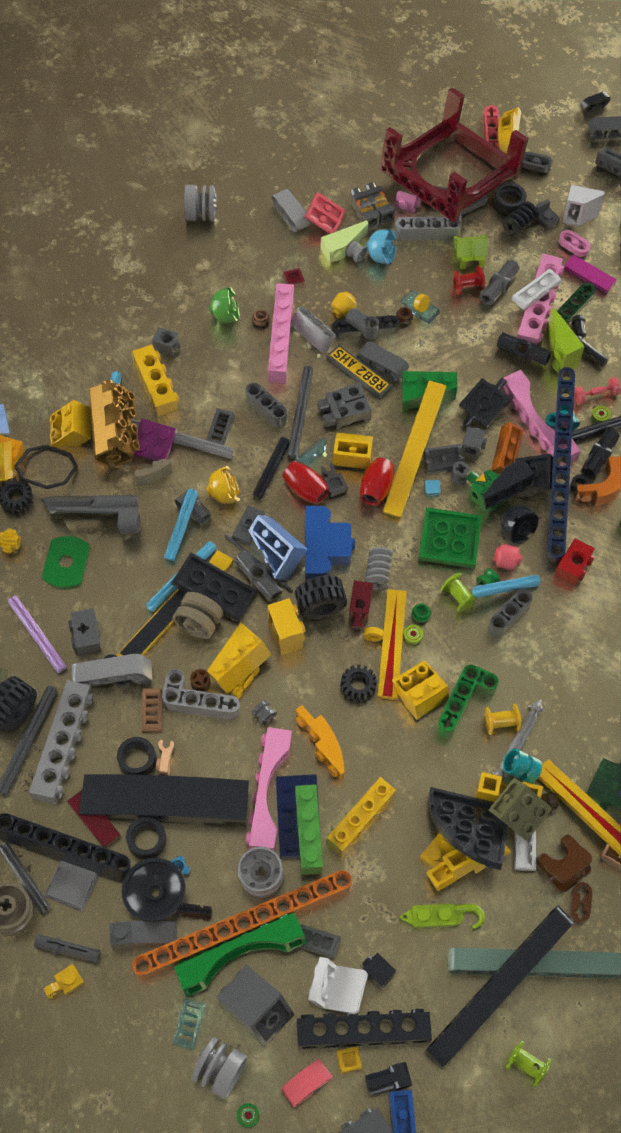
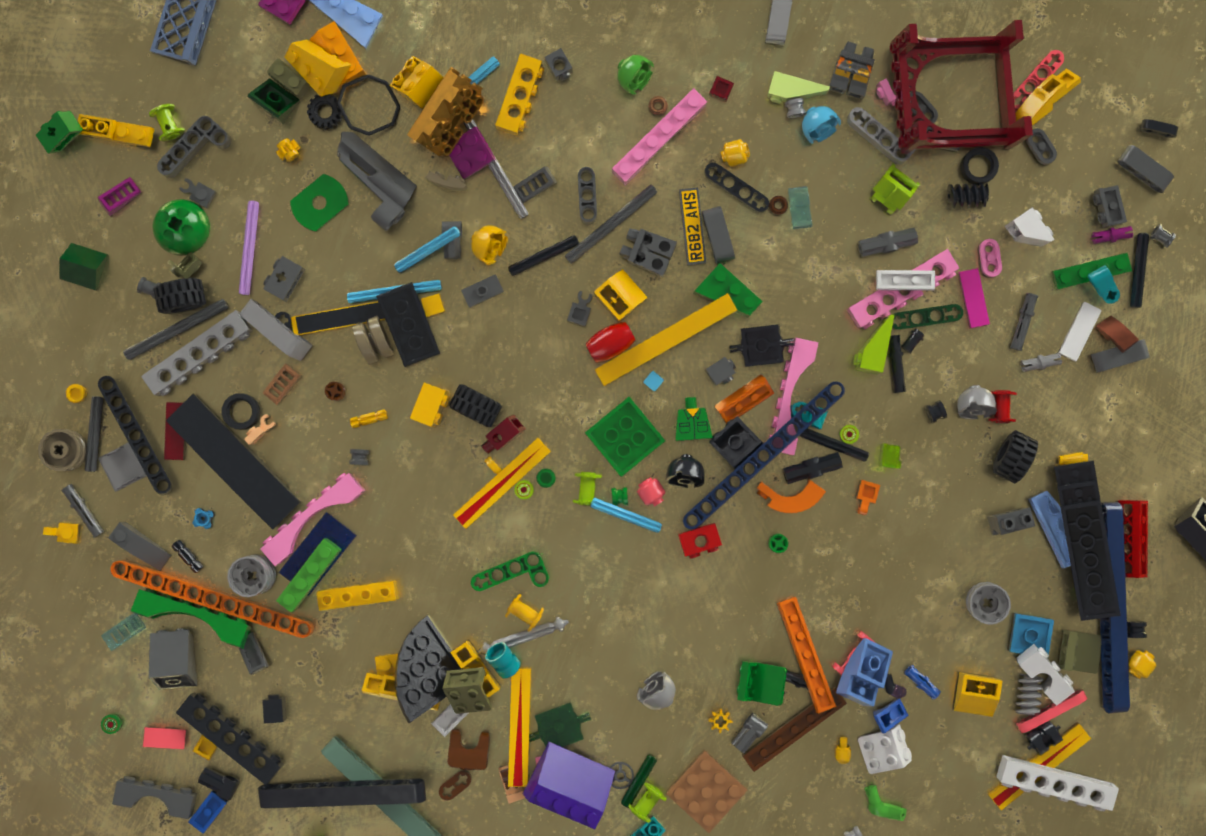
camera: 45 degrees right, 25 degrees up
black dish [121,858,186,922] -> none
black tyre [126,817,167,859] -> none
light grey beam [162,669,240,720] -> none
light grey wheel [191,1037,248,1100] -> none
yellow wedge [207,622,272,694] -> none
dark grey piece [225,534,293,593] -> none
dark grey piece [234,550,282,602] -> none
medium blue wedge [248,515,308,581] -> none
red piece [282,461,329,505] -> none
light grey beam [291,307,336,352] -> none
clear light blue slope [294,438,327,466] -> none
light orange slope [295,705,345,781] -> none
coral slope [305,192,346,234] -> none
blue brick [305,506,355,581] -> none
white bracket [308,957,368,1014] -> none
black tyre [340,664,377,703] -> none
dark grey piece [345,308,379,340] -> none
light grey piece [365,547,393,591] -> none
yellow slope [392,660,449,720] -> none
lime plate [399,904,485,929] -> none
yellow tile [414,294,430,312] -> none
dark grey hinge [423,444,464,475] -> none
dark grey bush [451,461,469,485] -> none
red hose [453,266,486,295] -> none
black slope [483,459,535,510] -> none
dark grey beam [488,589,533,638] -> none
black piece [497,332,552,366] -> none
dark grey bracket [536,199,560,230] -> none
dark brown plate [541,793,559,813] -> none
black bush [570,475,588,492] -> none
coral wheel [574,377,621,405] -> none

